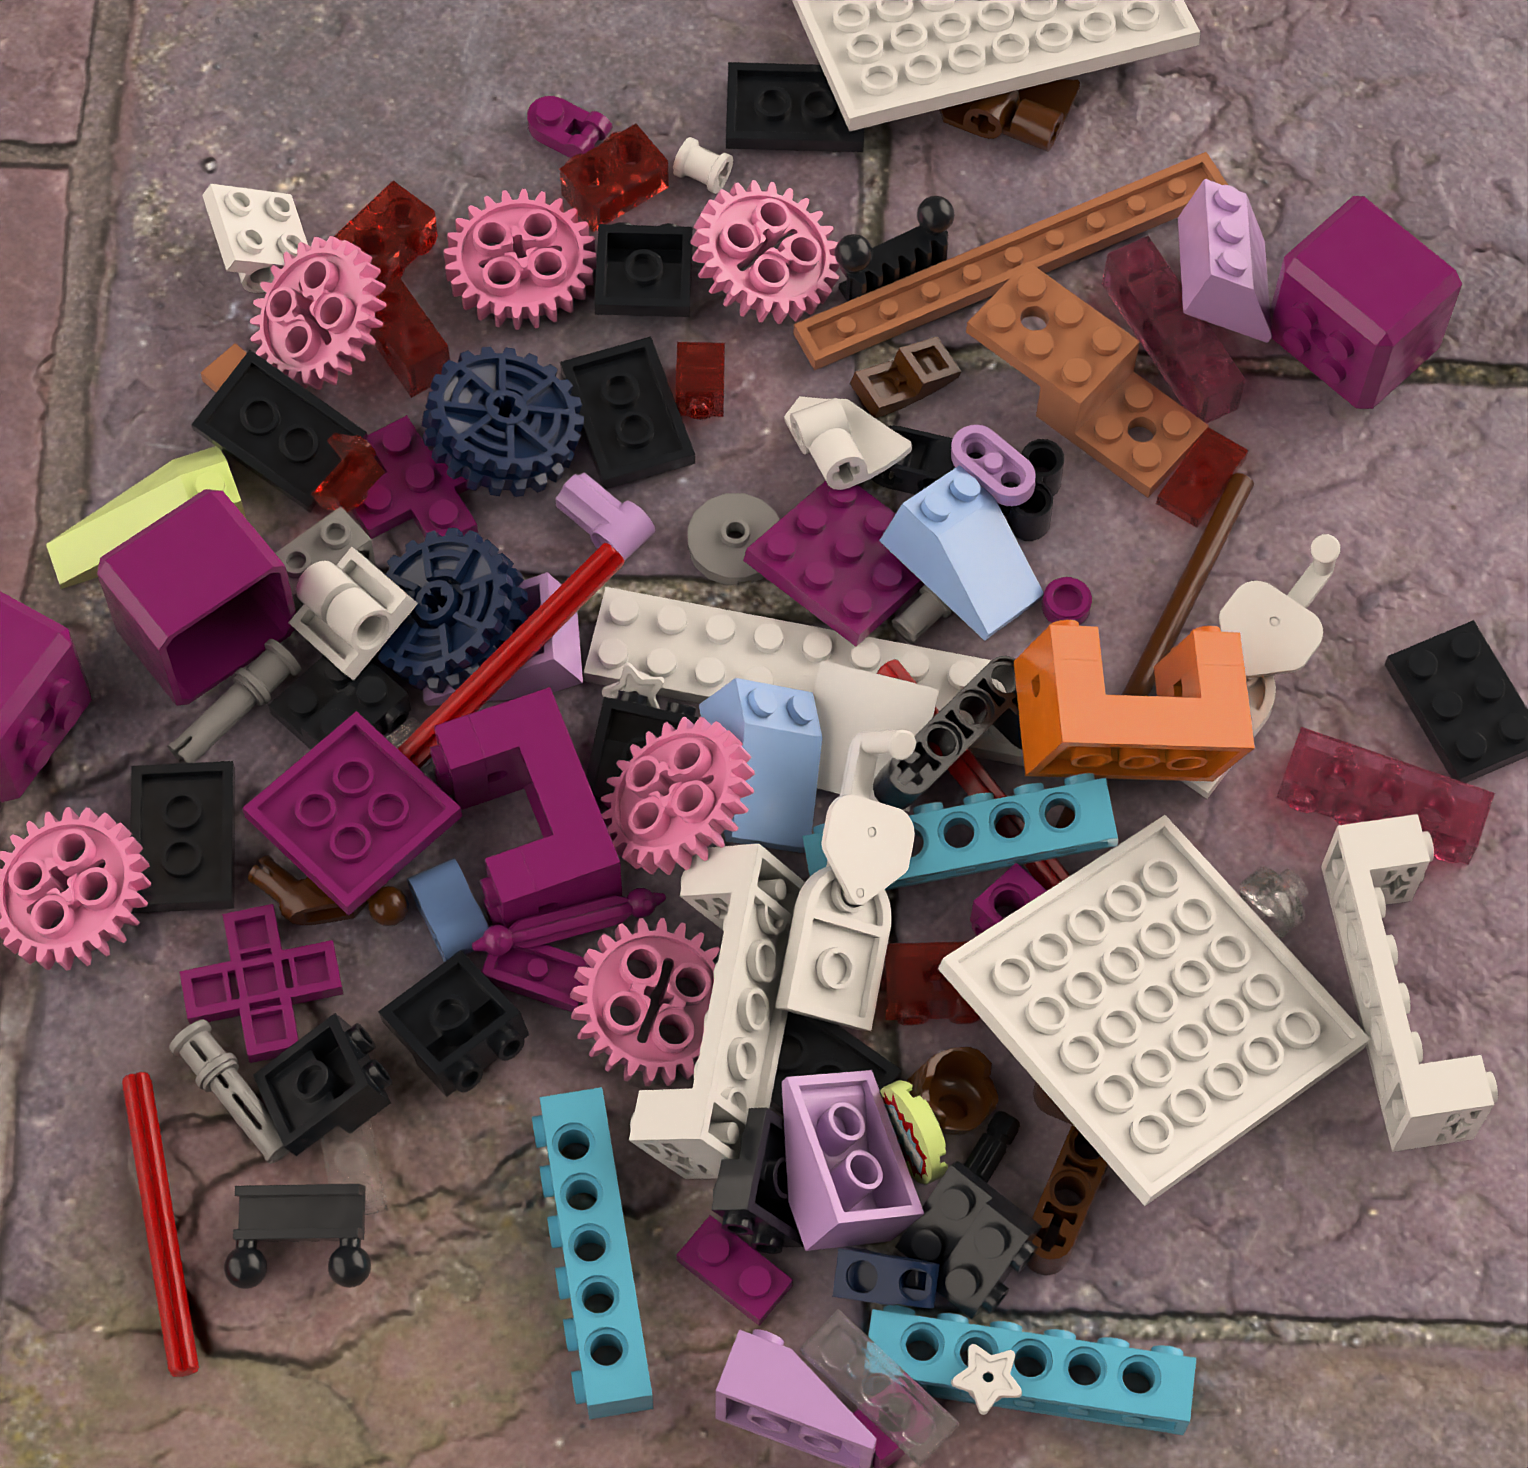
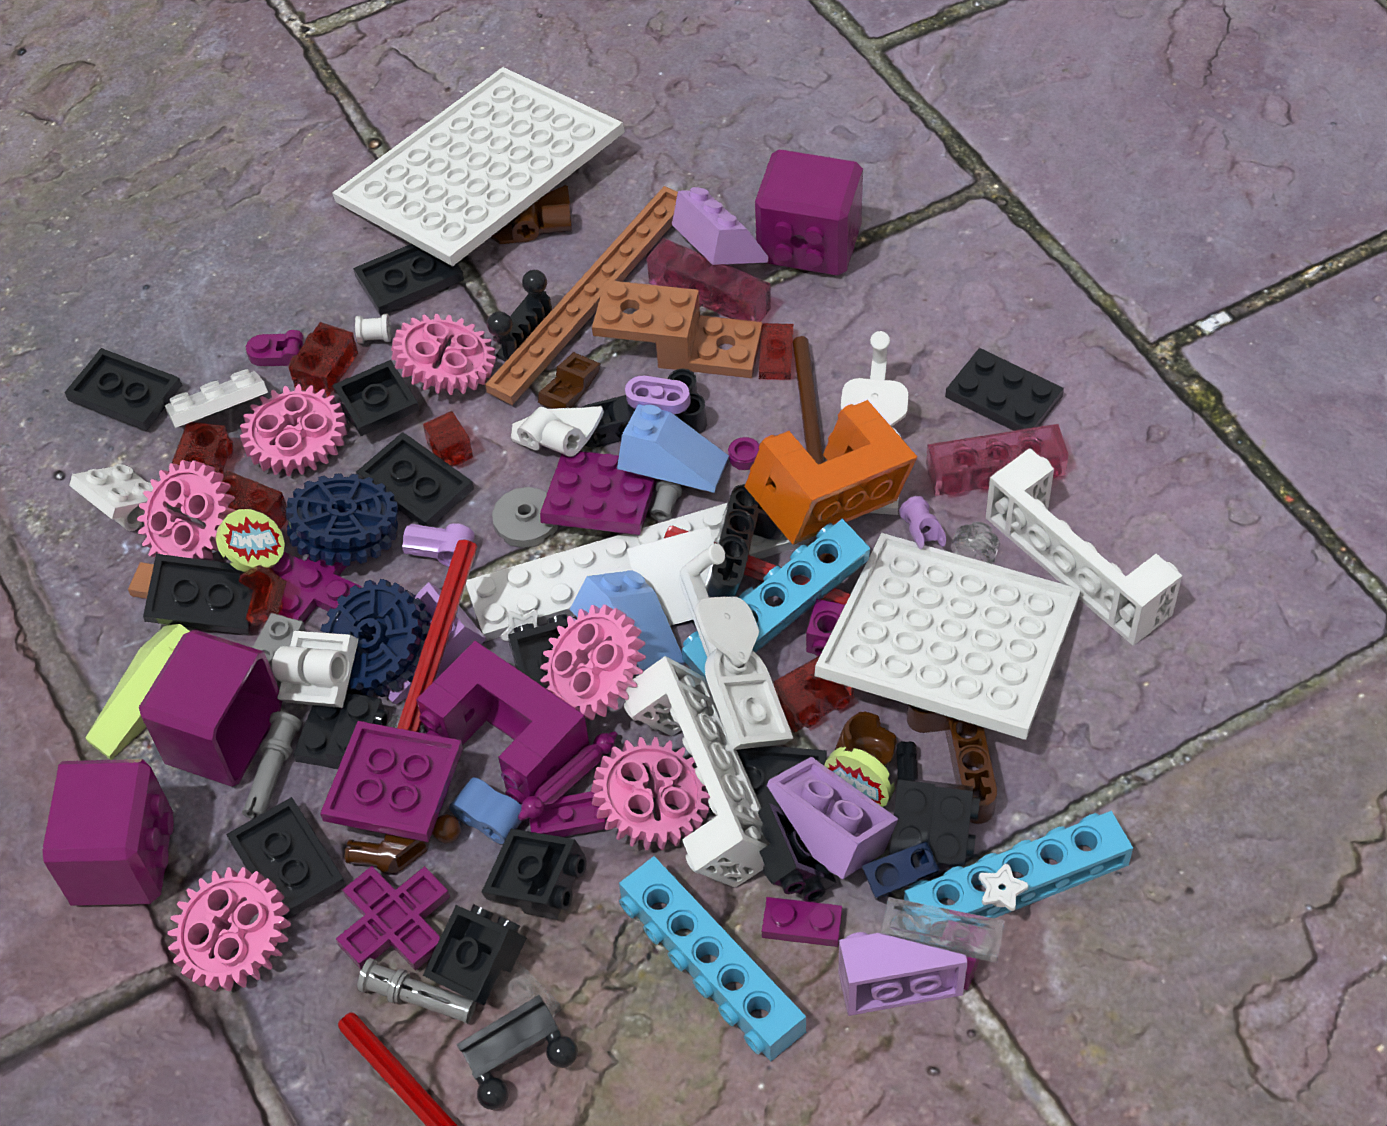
camera: 25 degrees left, 10 degrees down
none -> black plate [64,348,182,431]
none -> white plate [164,369,268,428]
none -> tile [216,509,285,574]
none -> lavender piece [899,496,946,549]

